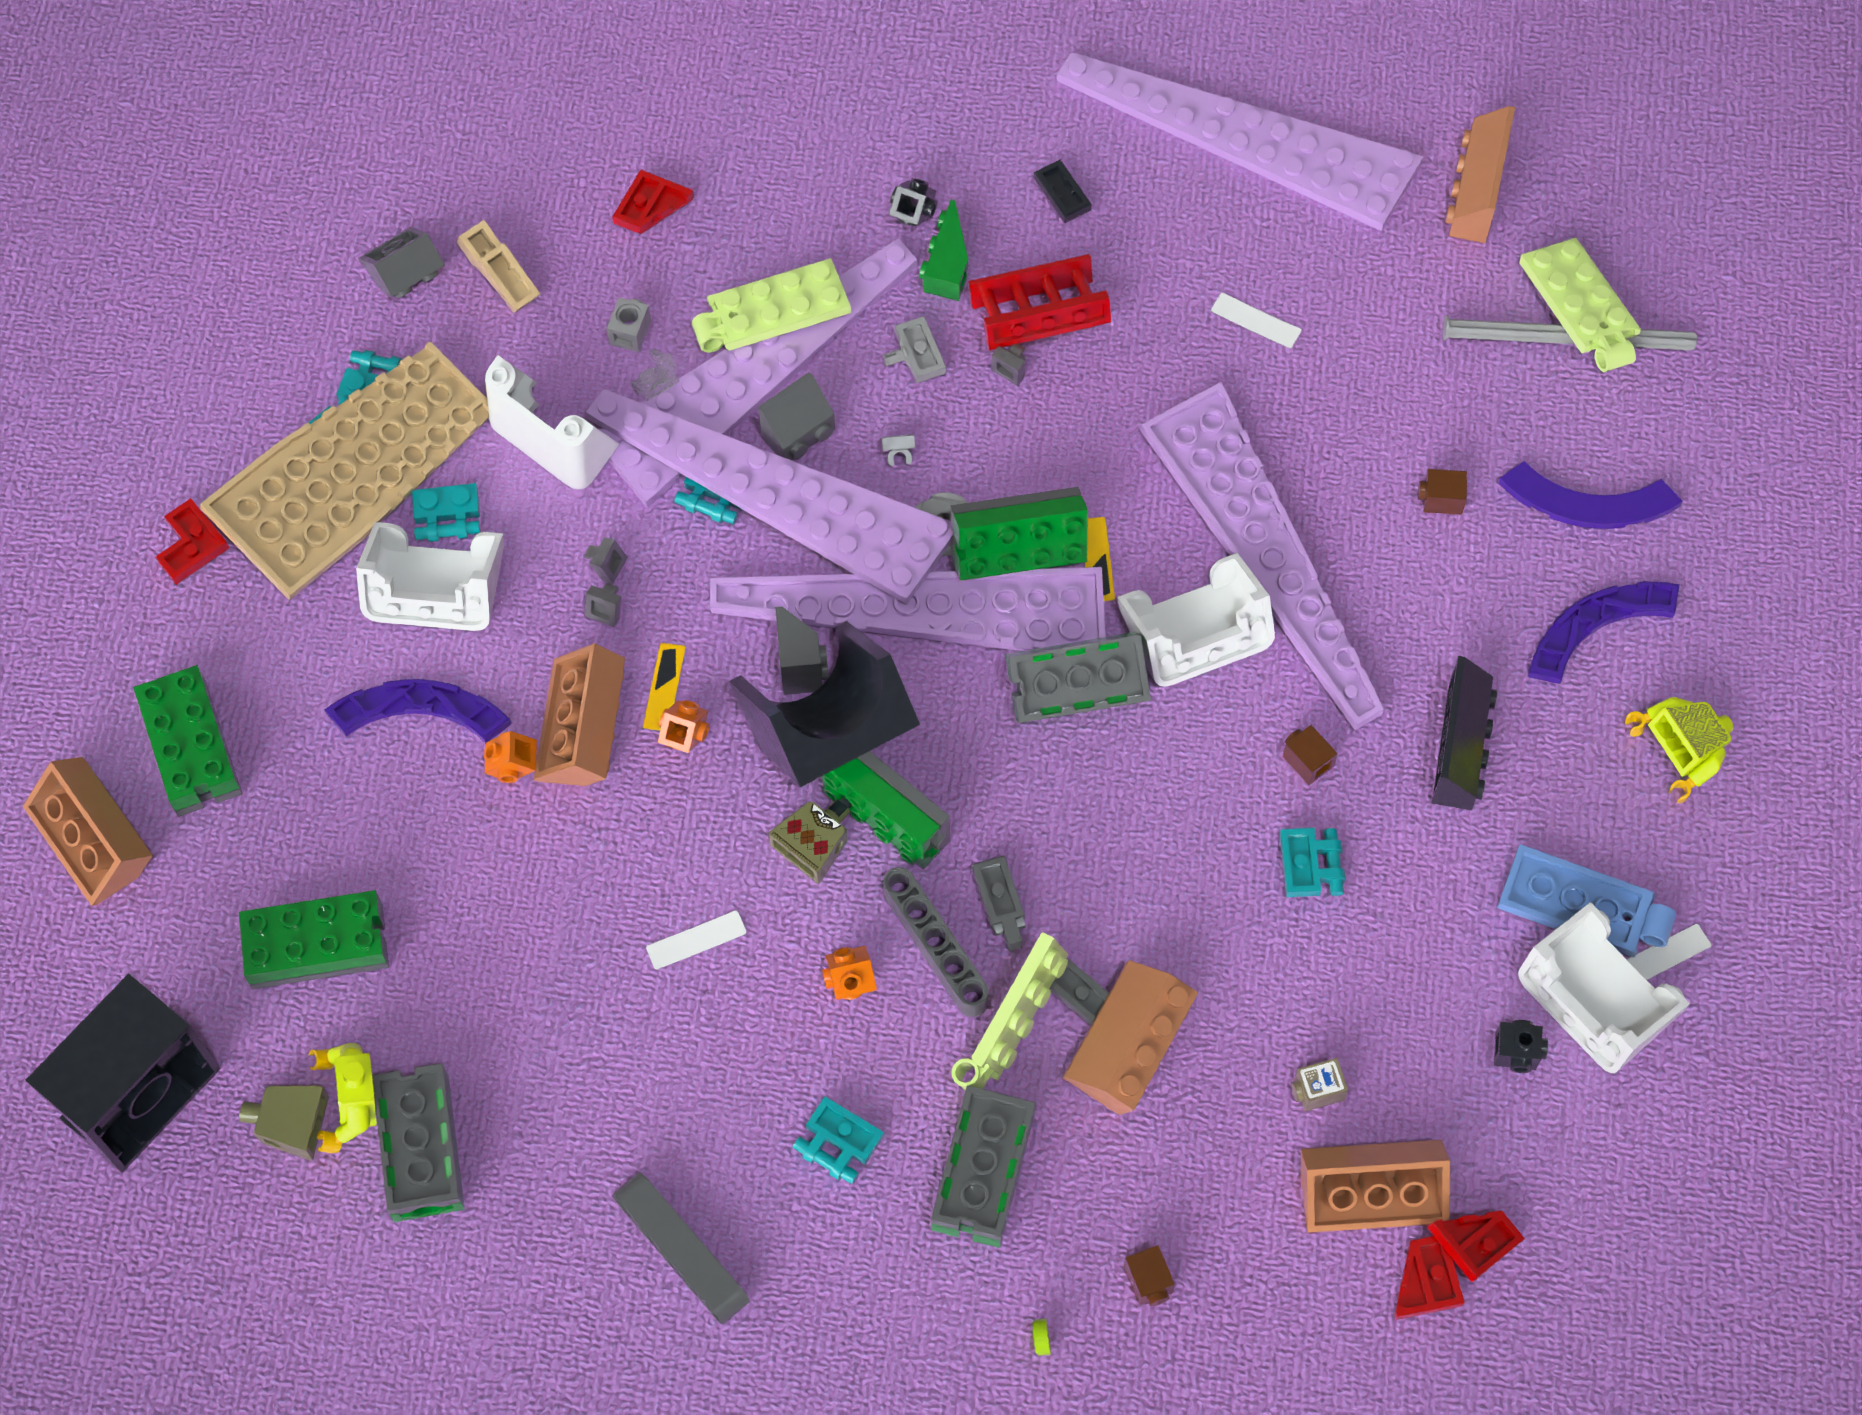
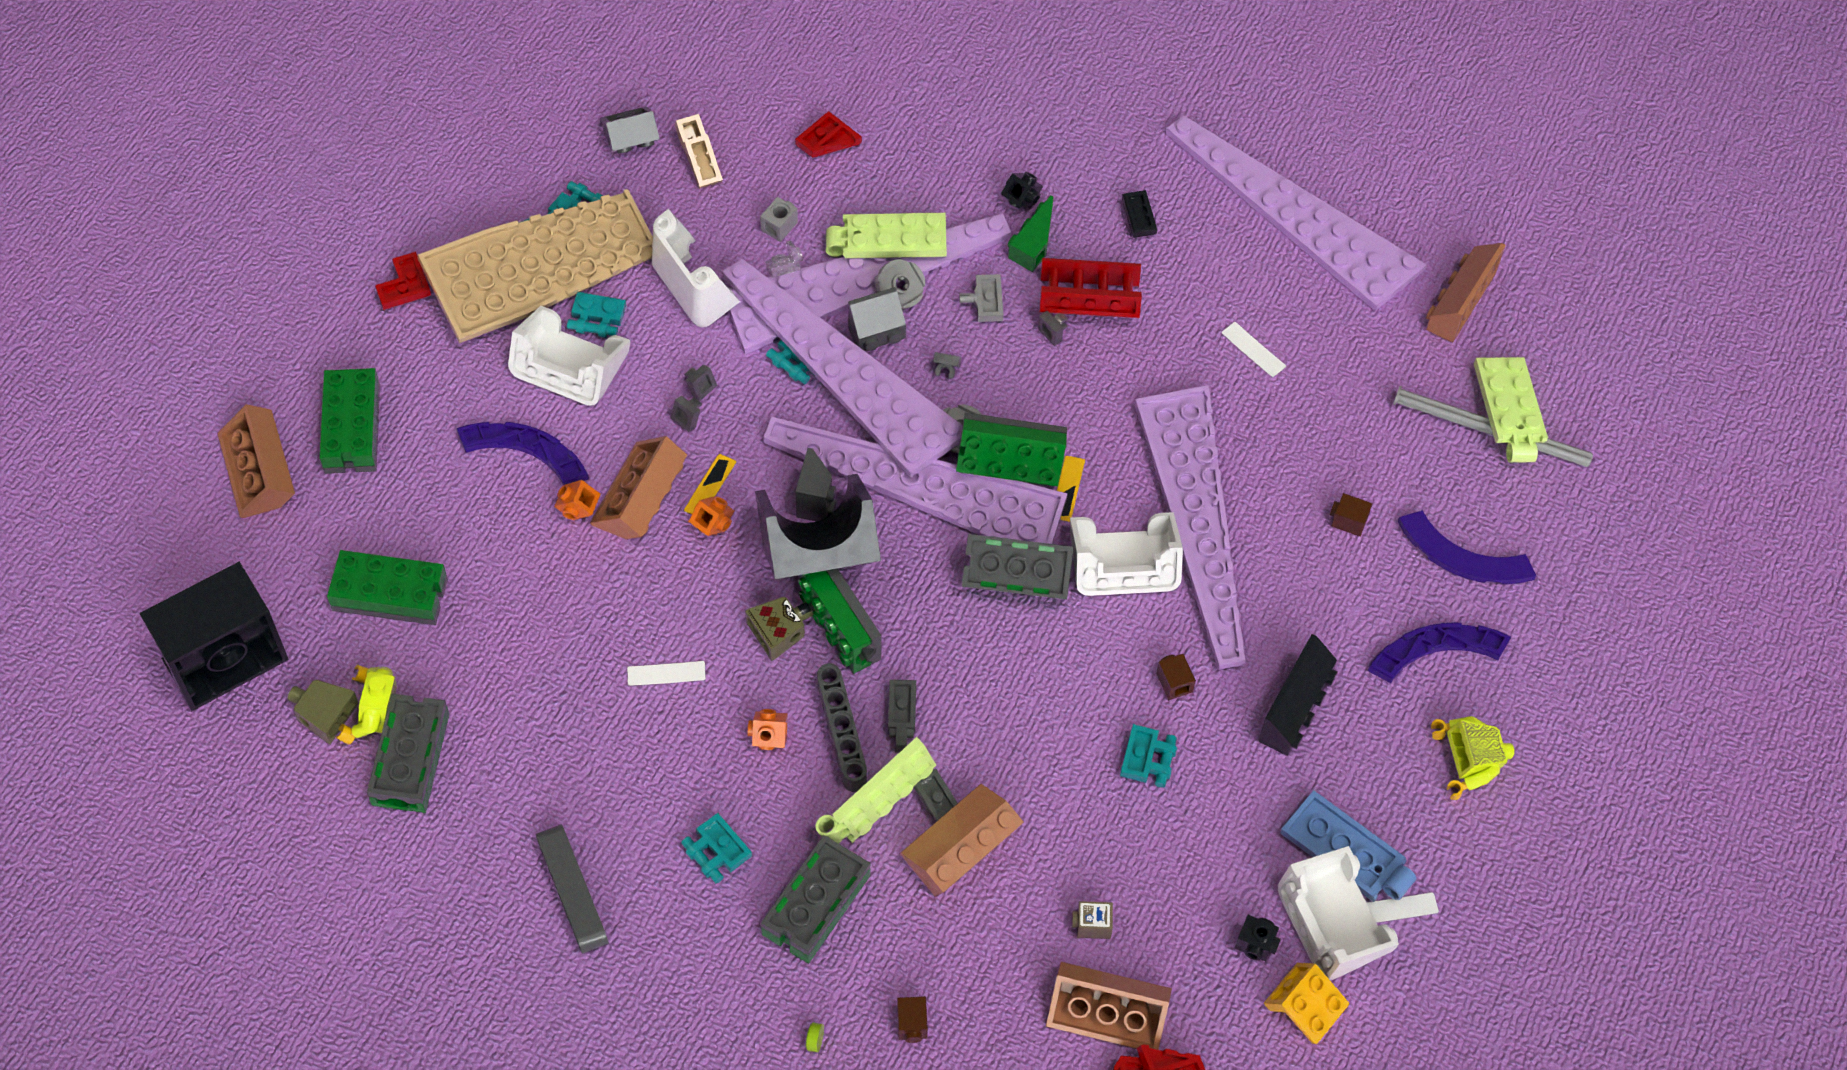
camera: 15 degrees right, 5 degrees down
none -> light grey plate [874,259,925,310]
none -> yellow bracket [1263,962,1349,1044]

